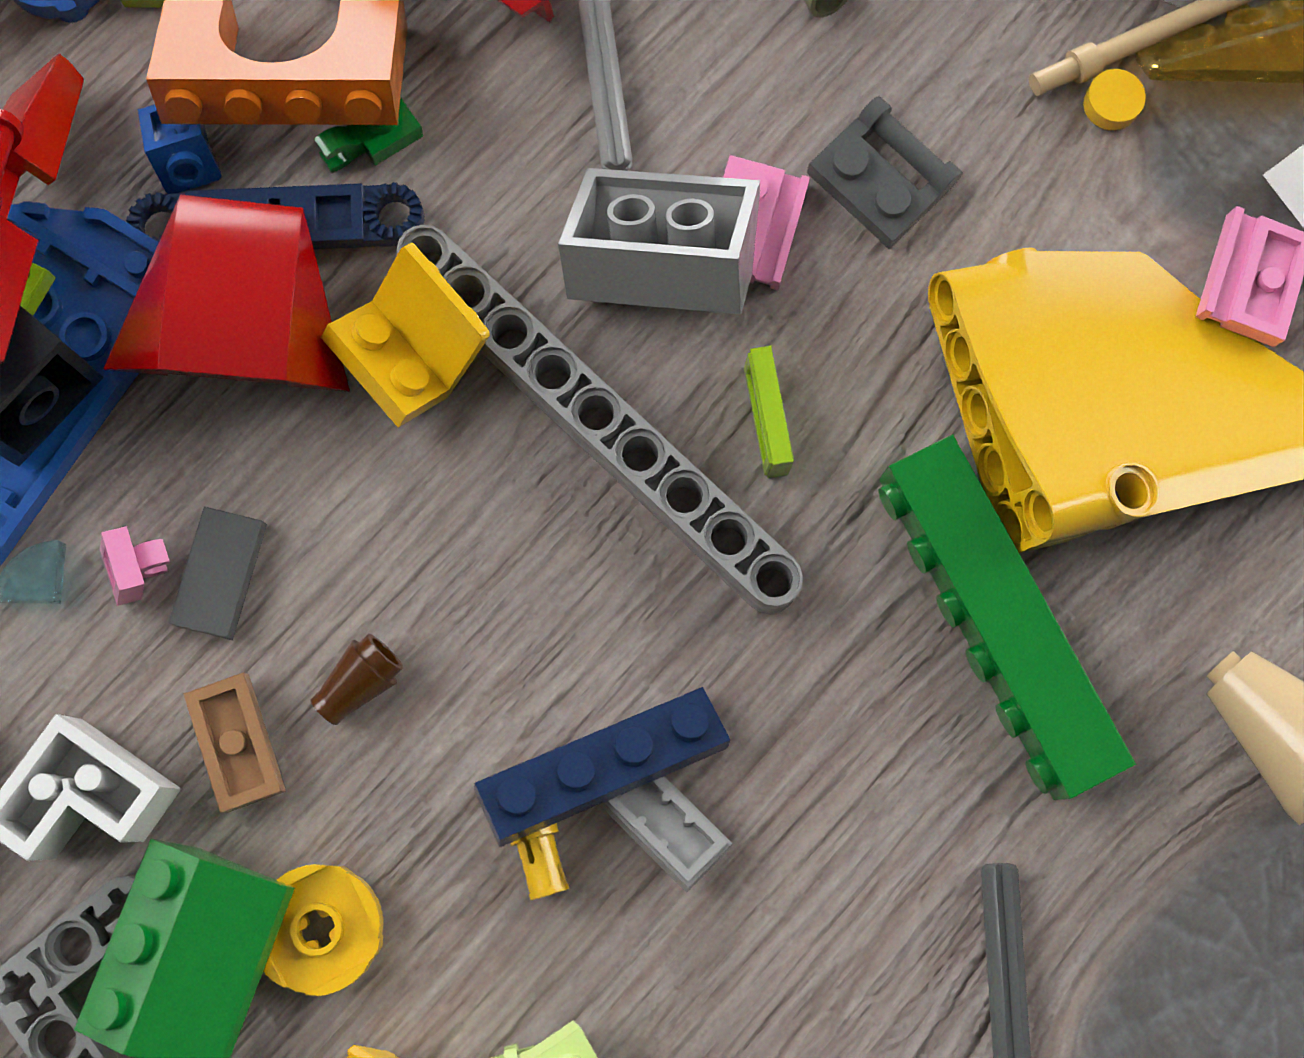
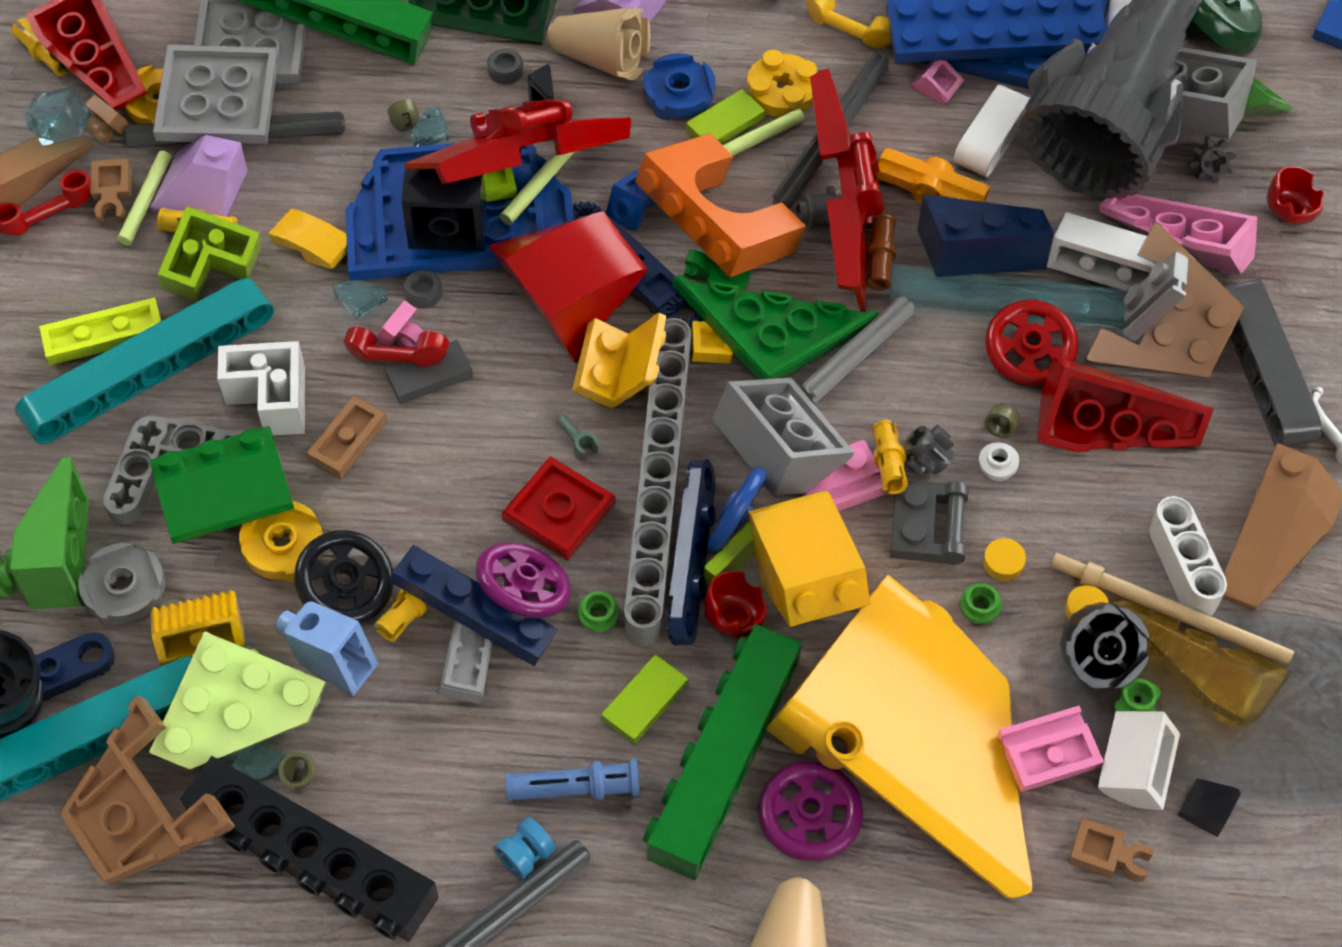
camera: 55 degrees right, 20 degrees down
reddish brown cone [310,634,403,725] -> none
none -> light blue torso [276,601,379,696]
none -> black plate [294,530,394,624]
none -> red bar [343,327,450,367]
none -> dark grey tile [403,270,443,309]
none -> magenta plate [475,542,571,618]
none -> dark azure wheel [493,816,556,880]
none -> yellowish green bar [500,151,574,225]
none -> red plate [501,456,616,561]
none -> medium blue pin [506,758,640,802]
none -> sand green hand [558,415,599,461]
none -> bright green plate [578,591,620,632]
none -> lime tile [601,654,688,745]
none -> dark blue piece [666,459,716,646]
none -> green tile [672,275,879,380]
none -> yellow plate [691,321,732,364]
none -> red hair [704,571,768,638]
none -> blue plate [707,467,767,554]
none -> yellow slope [748,490,871,627]
none -> magenta plate [758,761,863,861]
none -> yellow pin [872,420,908,494]
none -> dark grey gear [904,424,954,475]
none -> bright green plate [959,583,1002,624]
none -> white plate [978,442,1019,481]
none -> yellow tile [983,538,1026,581]
none -> black cylinder [1060,602,1150,689]
none -> bright green plate [1114,678,1161,712]

